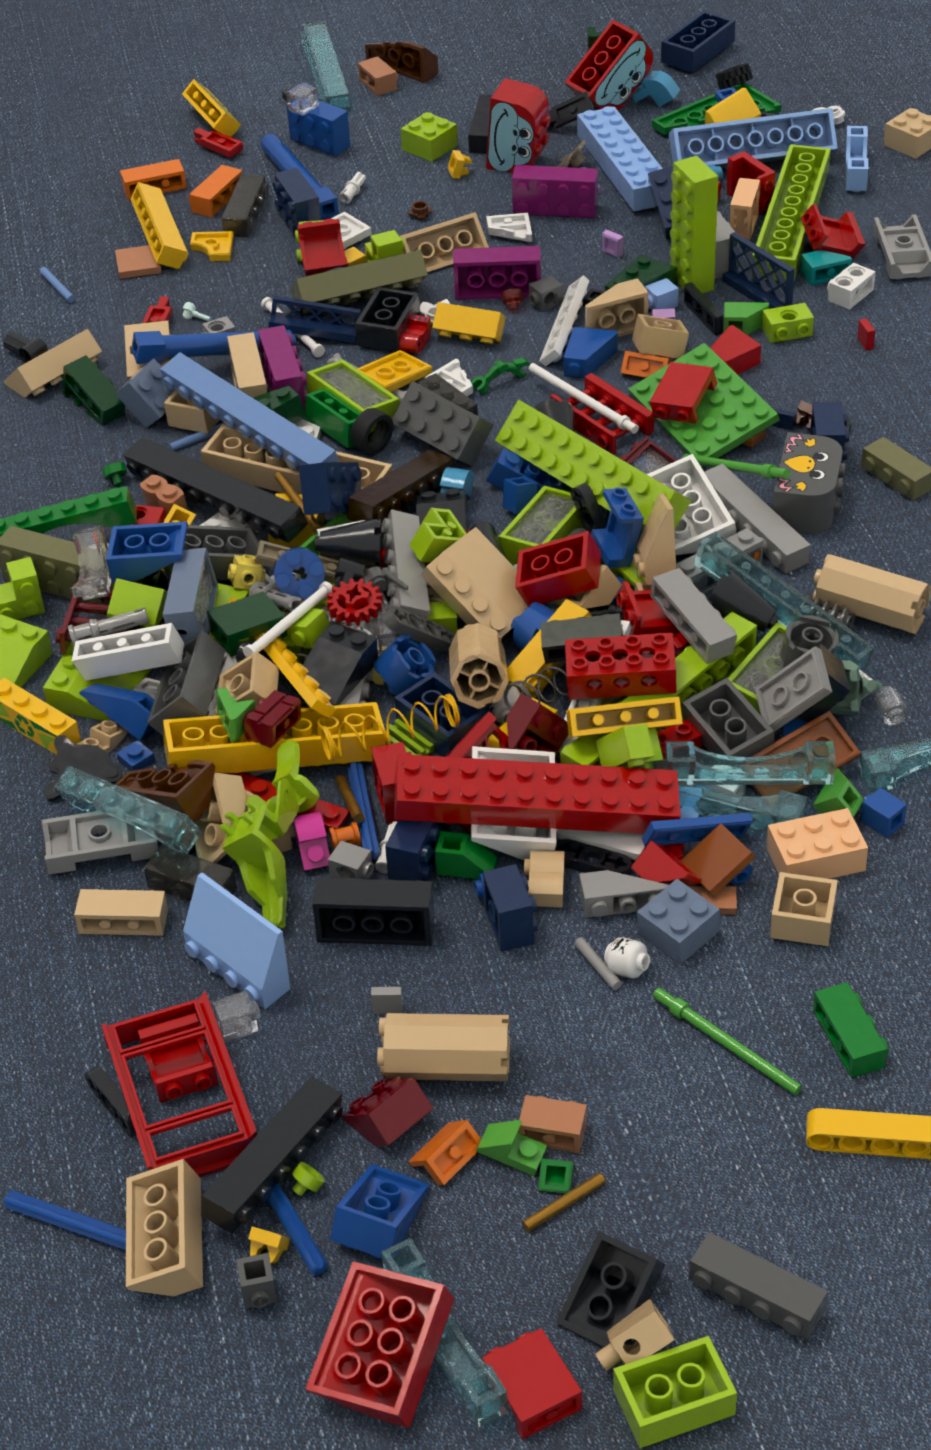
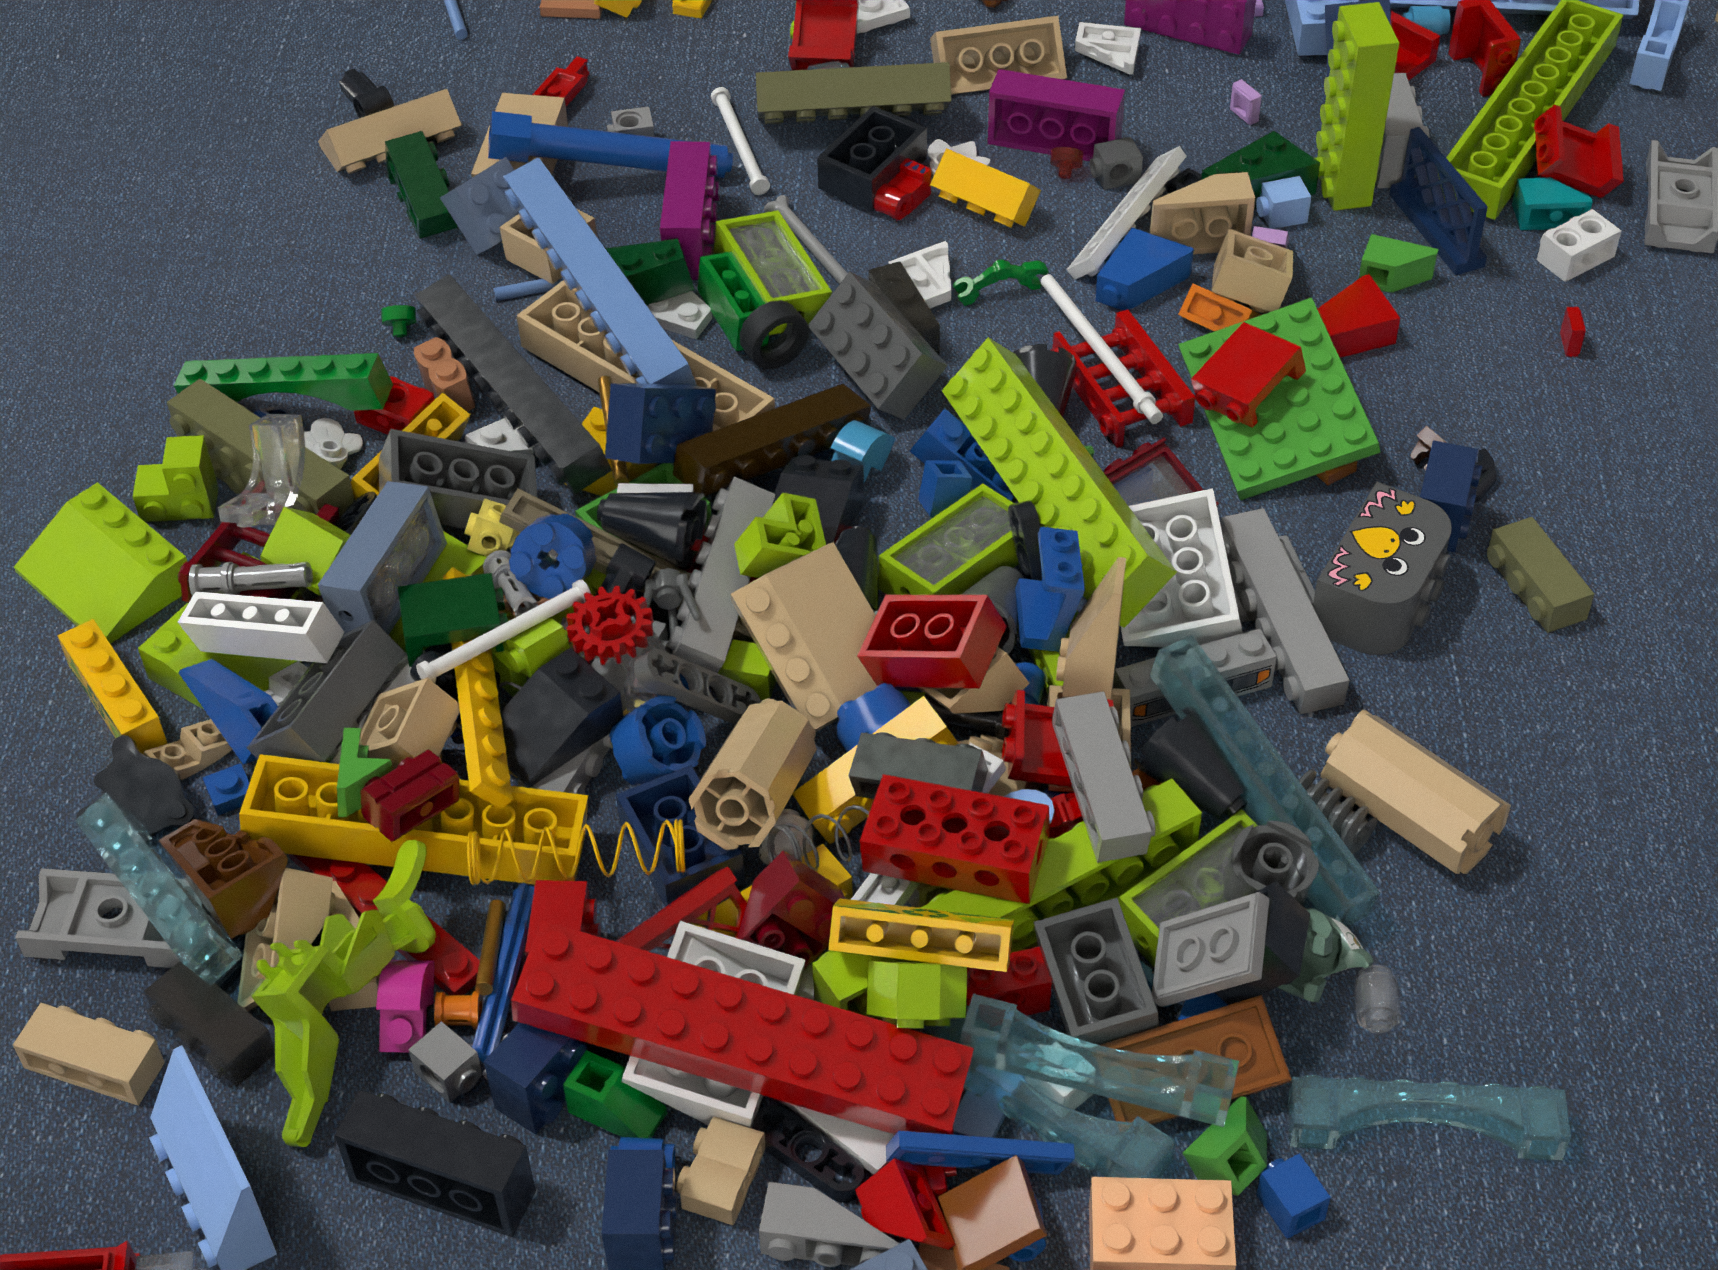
camera: 15 degrees right, 5 degrees up
blue slope [106,521,188,583] -> none
light aqua hand [183,302,211,322] -> none
tan brick [227,332,269,398] -> none
dark blue fence [268,296,361,343] -> none
yellow tile [344,247,366,267] -> none
yellow tile [357,350,432,392] -> none
lime brick [365,230,405,262] -> none
lime tile [386,719,434,756] -> none
bright green bar [683,454,790,479] -> none
black tile [684,282,724,336] -> none
light nougat window [730,178,760,241] -> none
lime brick [762,303,814,343] -> none
dark blue slope [773,409,797,430] -> none

